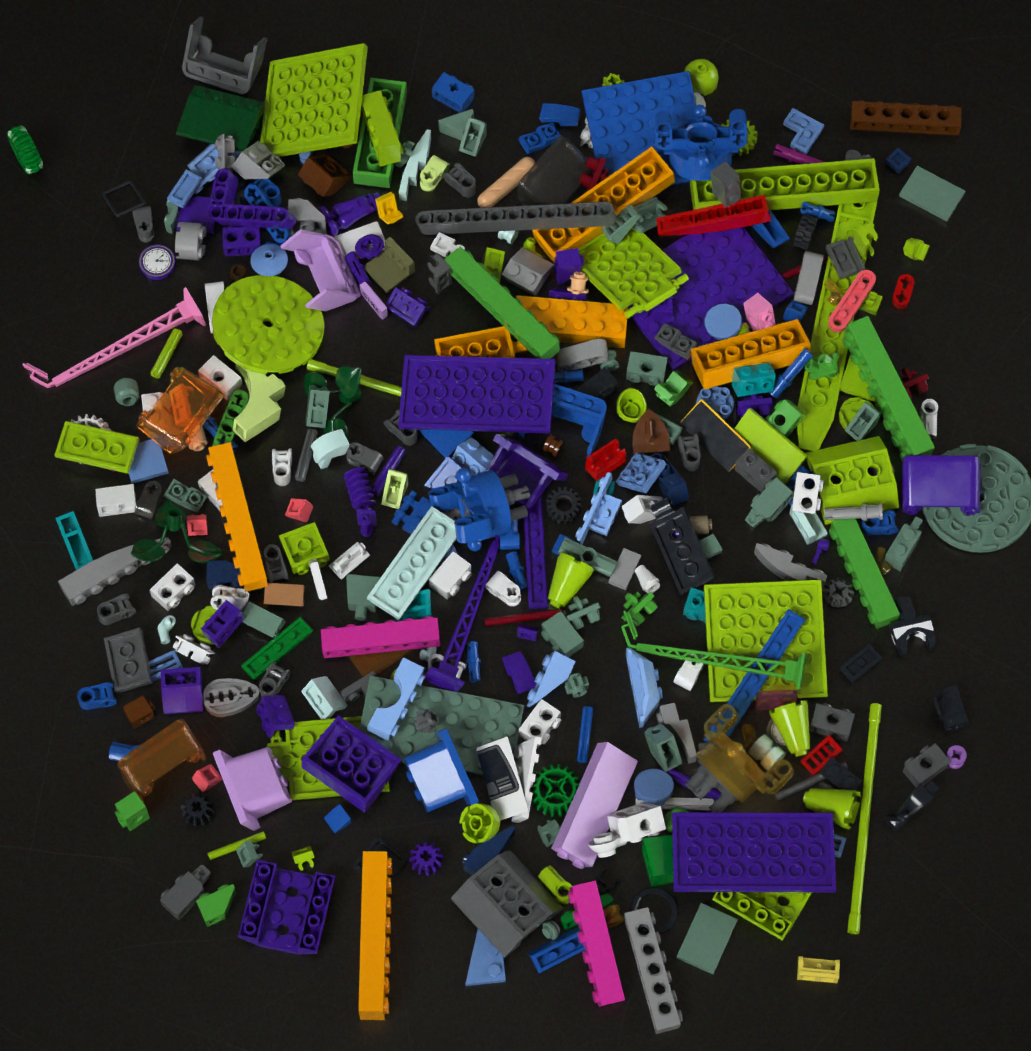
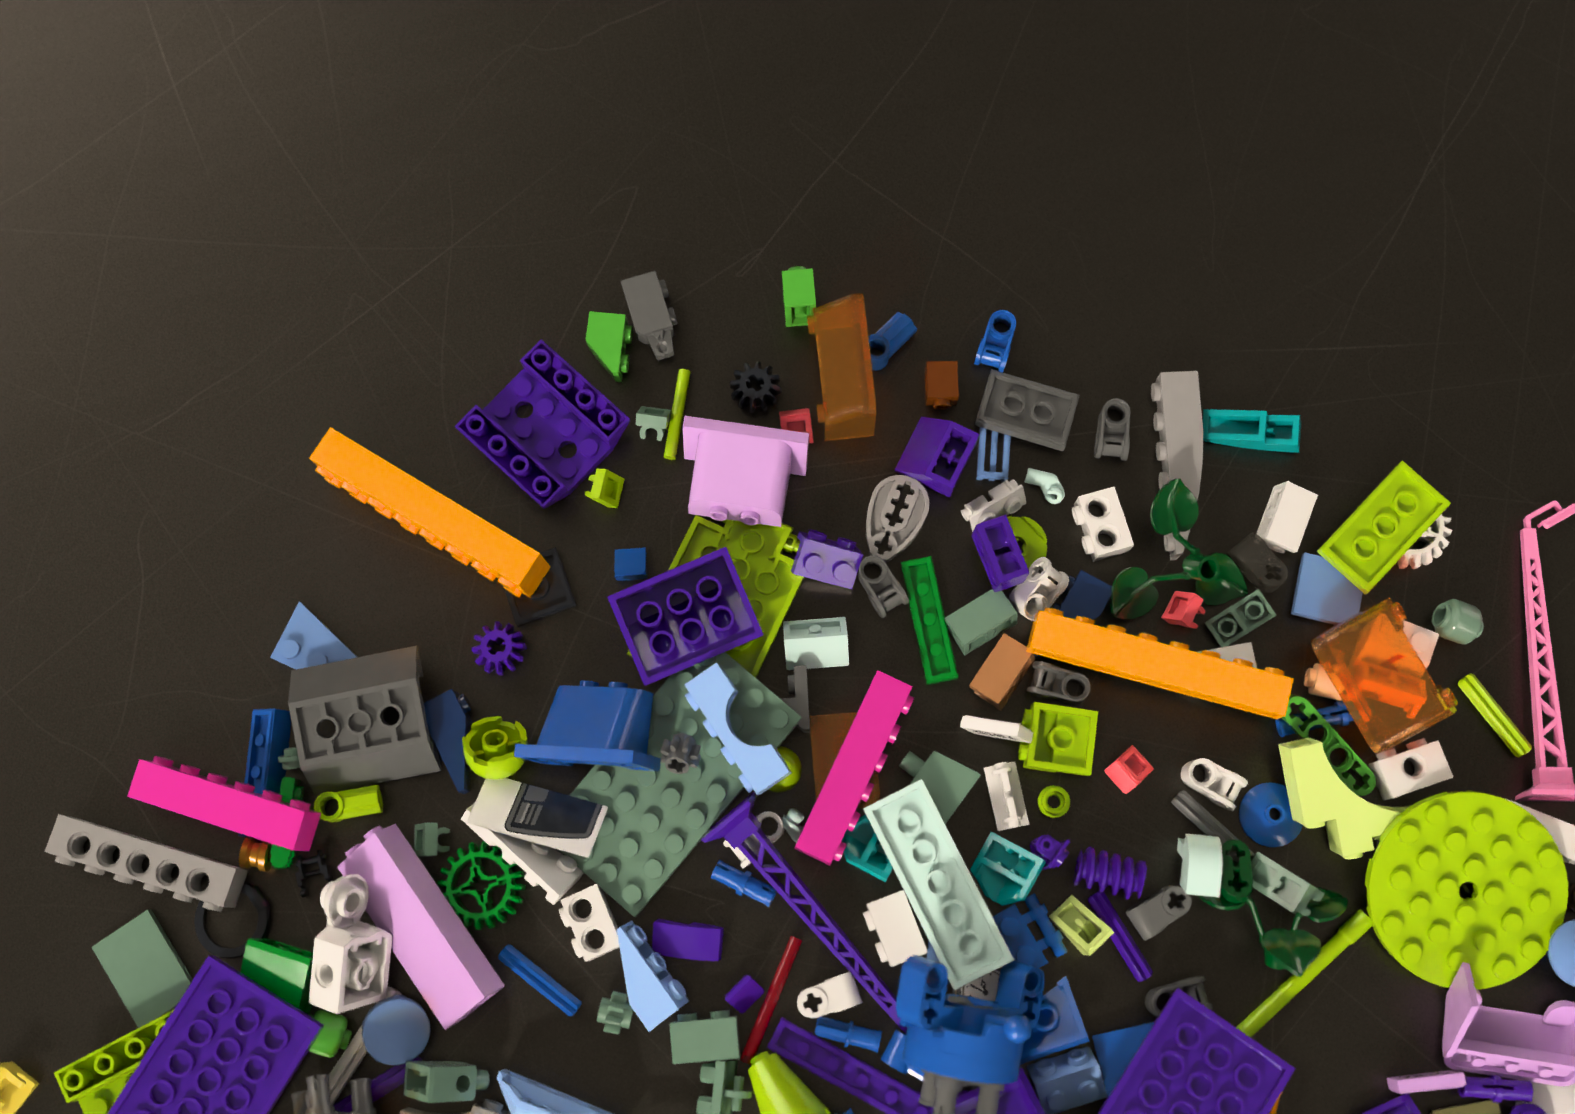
camera: 125 degrees right, 10 degrees up
none -> teal slope [970,831,1046,906]
none -> lime plate [1038,785,1070,818]
none -> dark green beam [1220,839,1253,903]
none -> blue dish [1239,782,1303,847]

